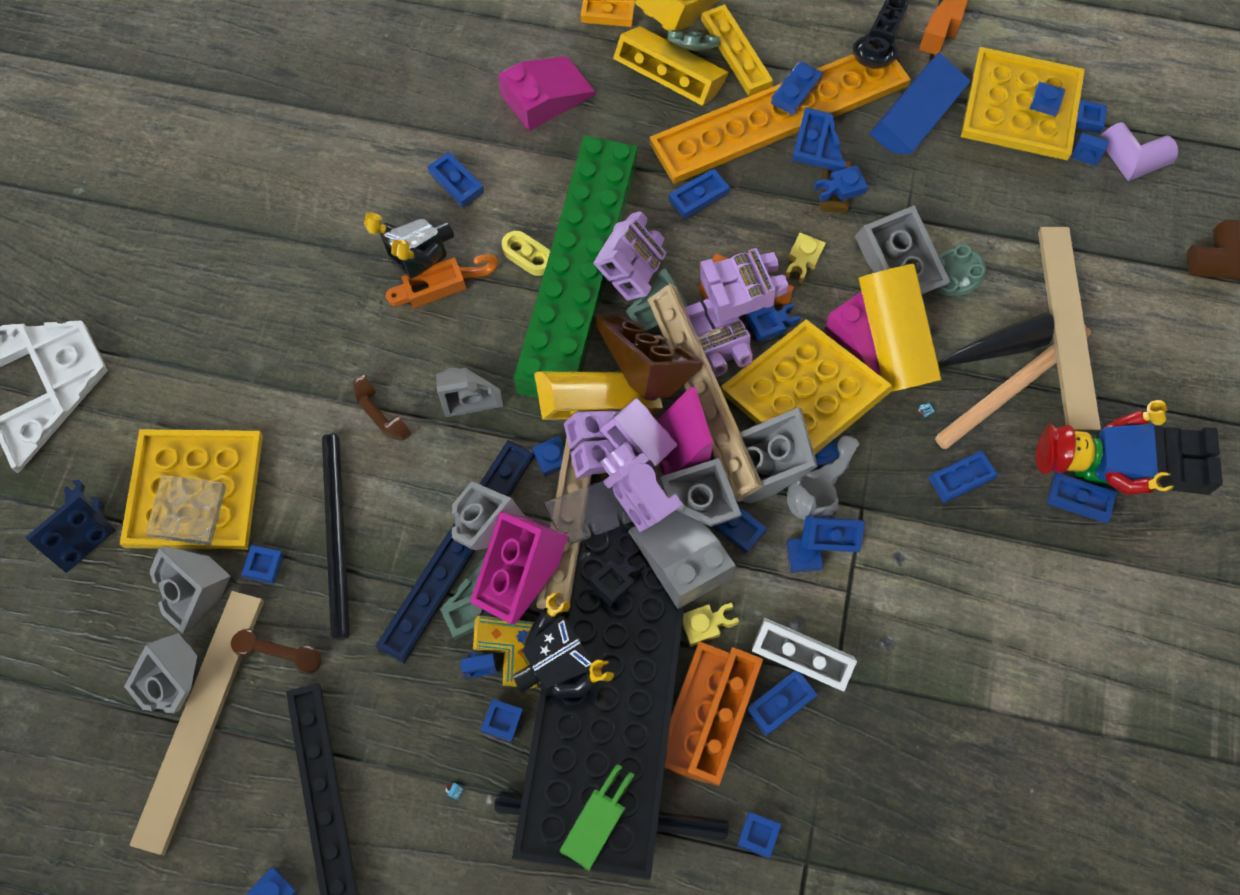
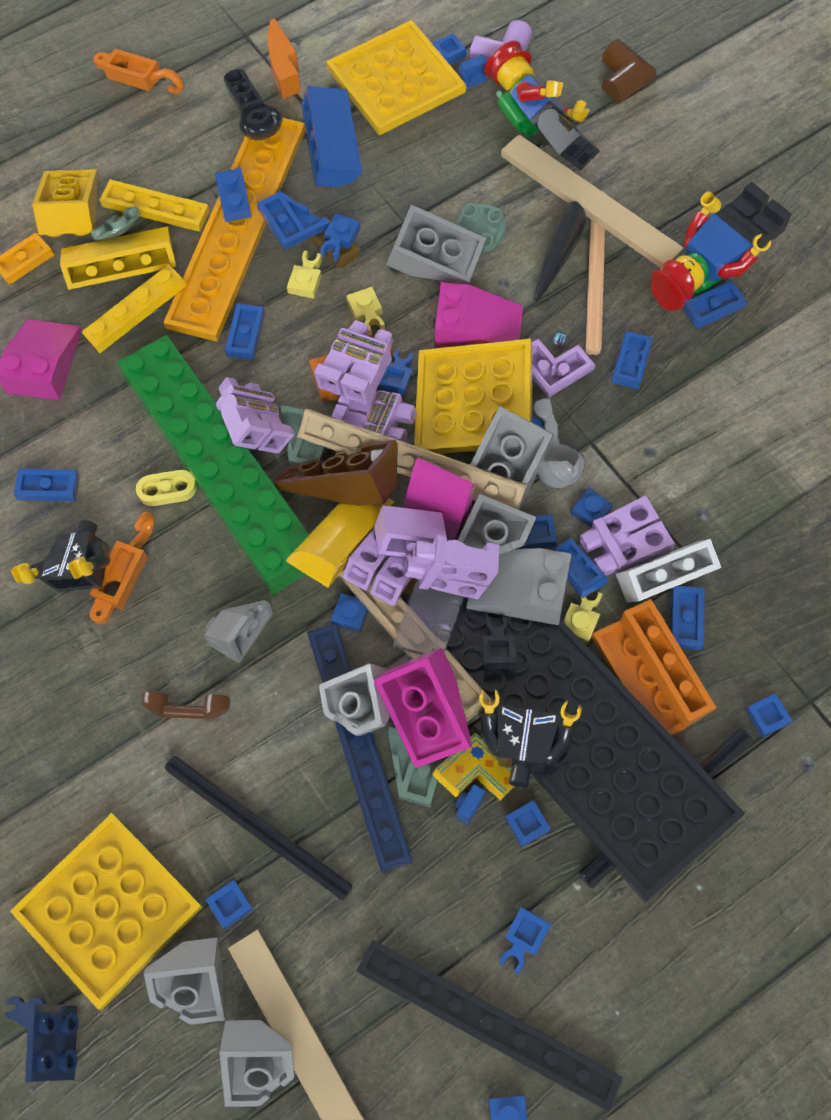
camera: 45 degrees left, 0 degrees up
clear plate [145,475,226,545] -> none
reddish brown bar [231,629,321,674] -> none
medium azure piece [445,783,463,800] -> none
bright green arm [560,764,635,871] -> none
blue plate [801,516,865,552] -> none
yellow brick [859,264,941,392] -> none
blue plate [1029,82,1065,117] -> none
none -> yellow plate [82,264,187,353]
none -> light yellow plate [287,250,322,299]
none -> piece [484,40,600,170]
none -> blue plate [499,907,552,975]
none -> lavender brick [532,338,595,398]
none -> blue plate [552,538,607,598]
none -> lavender hips [579,495,675,577]

